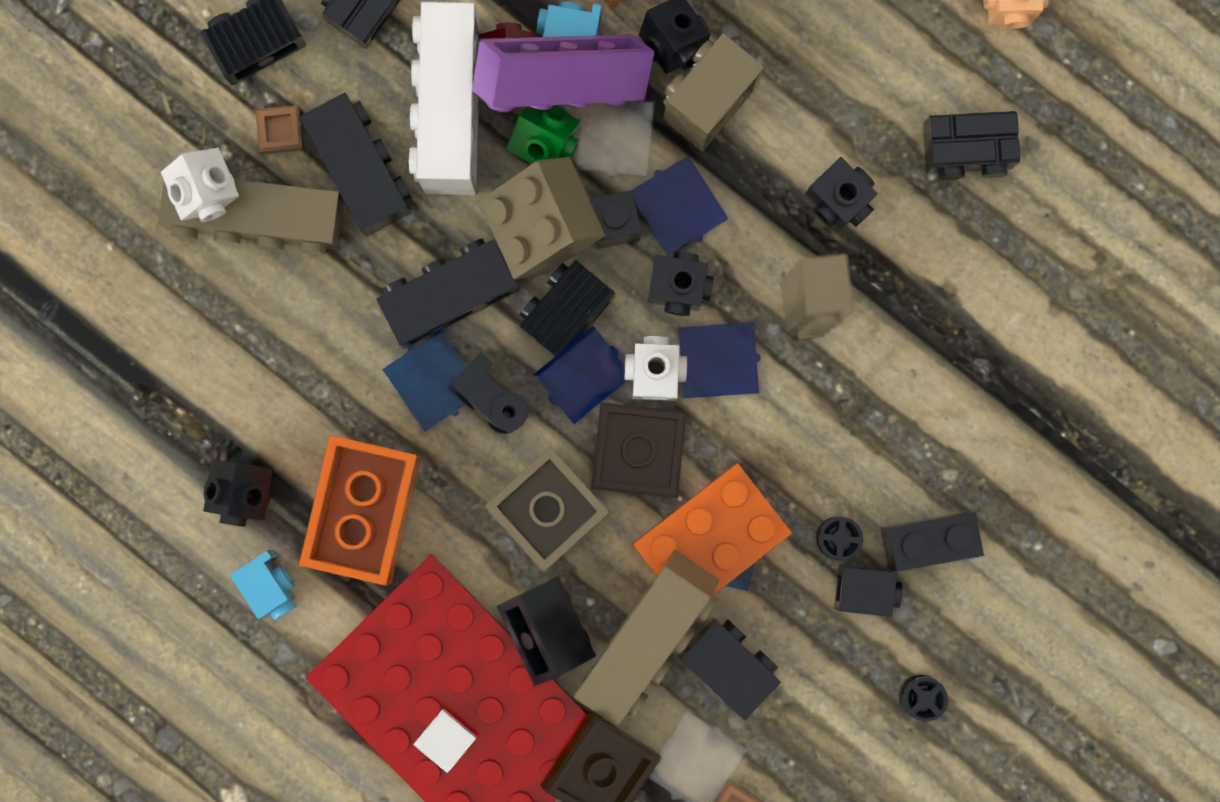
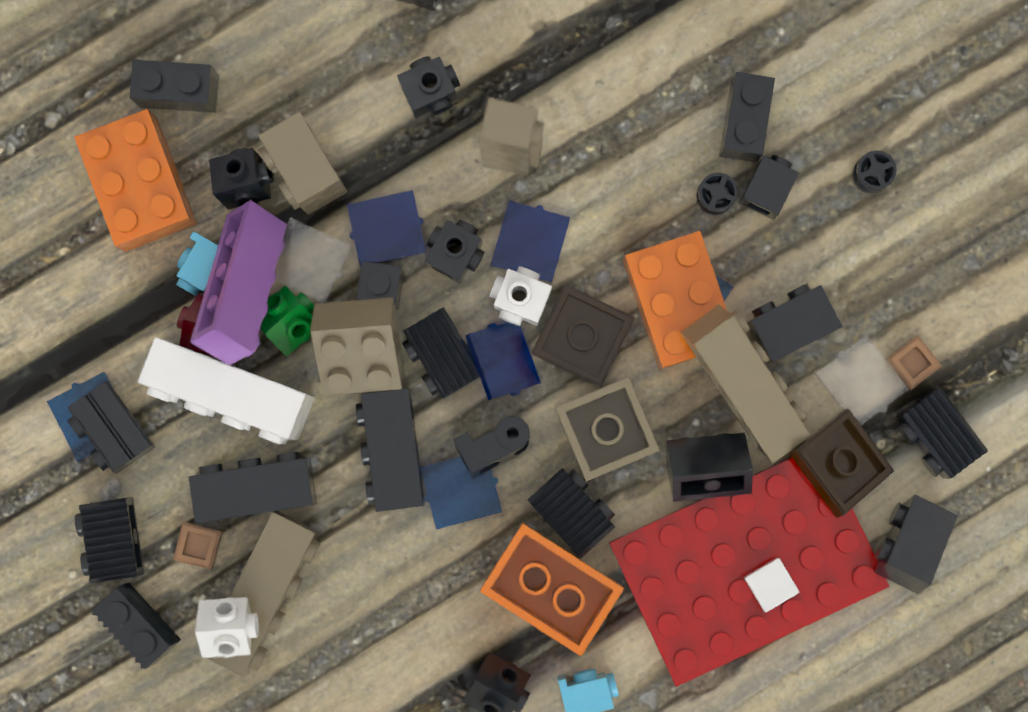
camera: 60 degrees left, 0 degrees up
none -> black brick [92,582,181,669]
none -> black brick [527,468,615,559]

